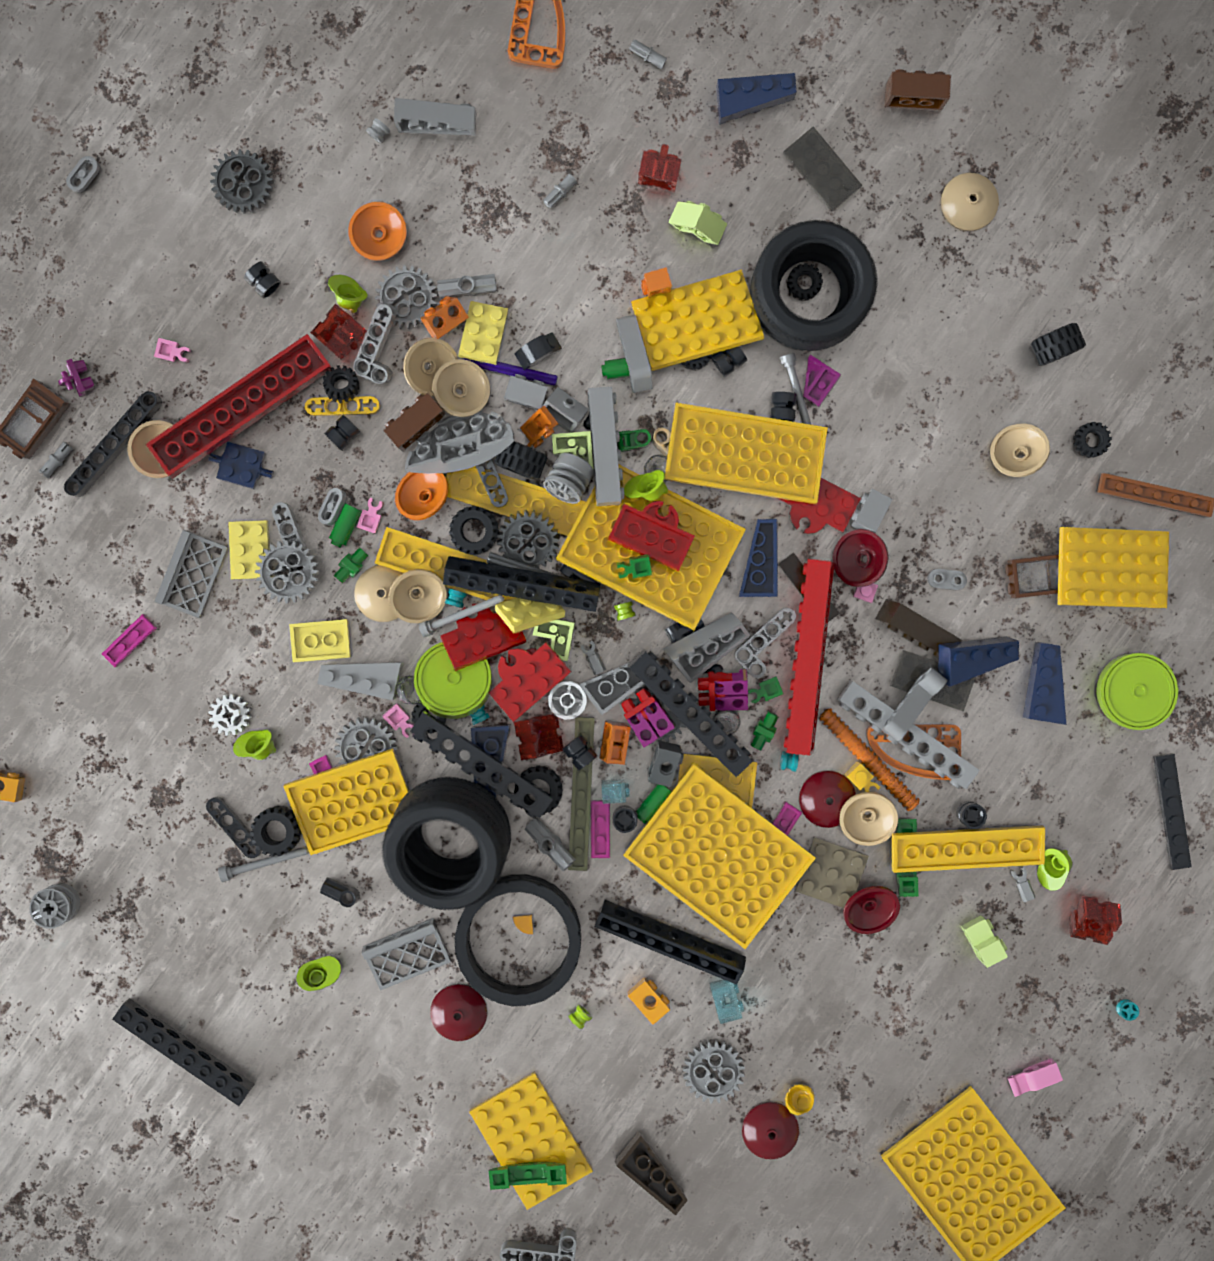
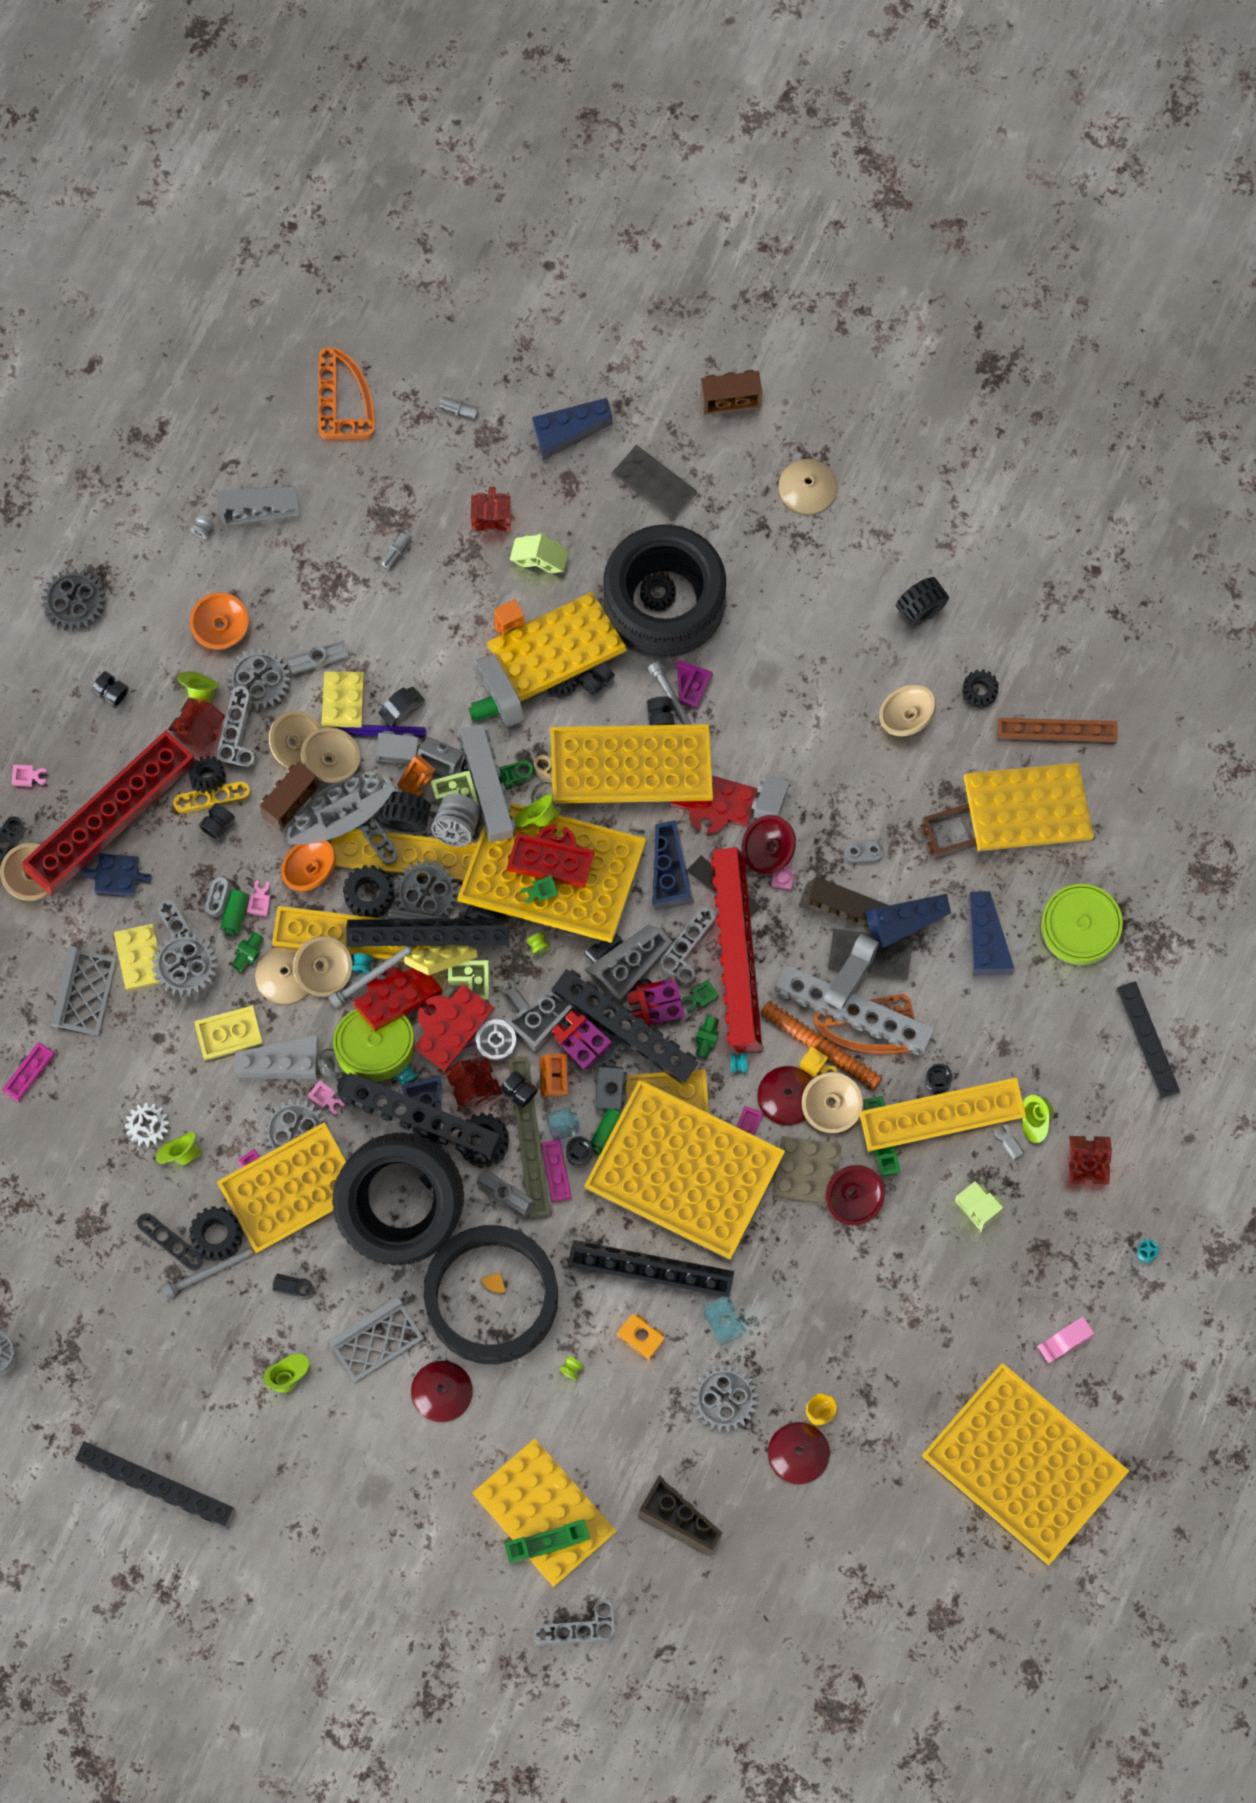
camera: 10 degrees left, 15 degrees down
orange brick [420,296,469,339] -> none
clear hair [712,709,741,735] -> none

